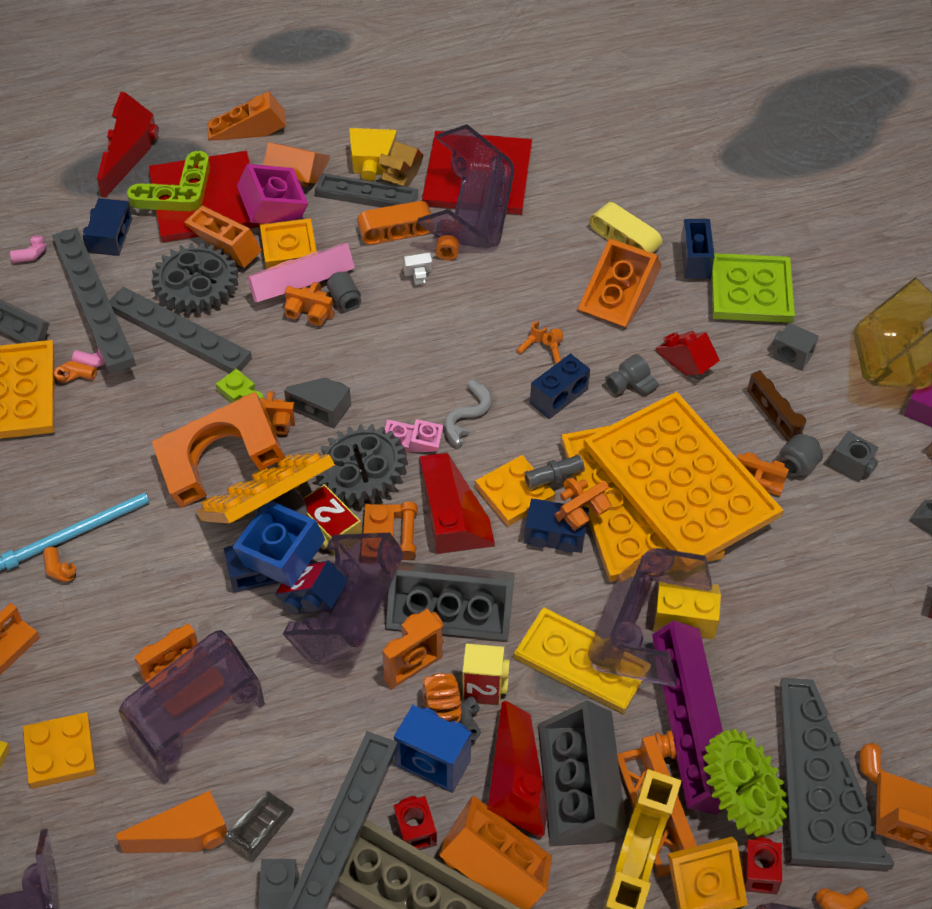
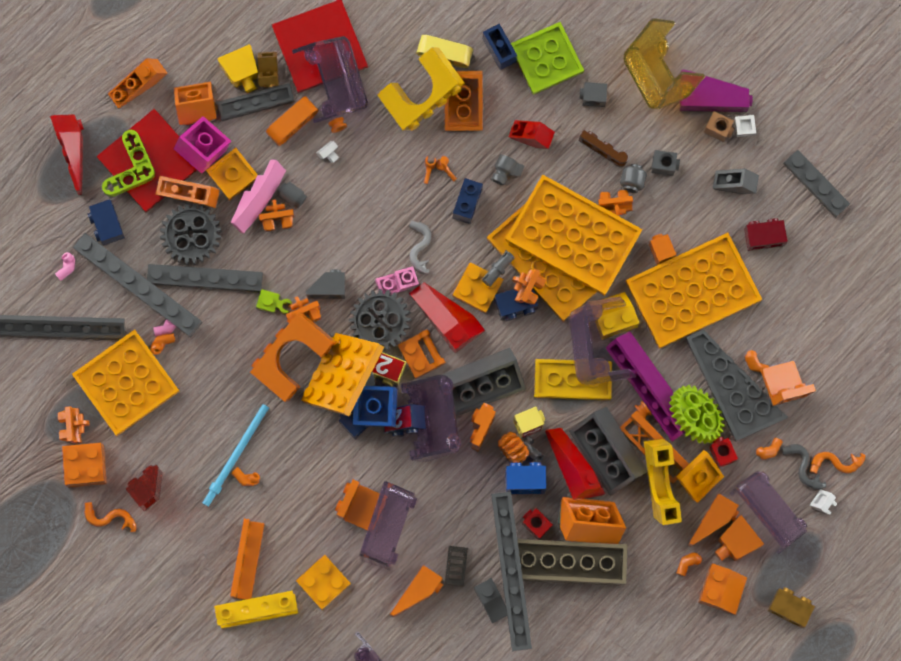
camera: 30 degrees left, 25 degrees up
none -> yellow arch [377,47,465,131]
none -> light orange plate [625,232,763,349]
none -> orange brick [649,234,677,265]

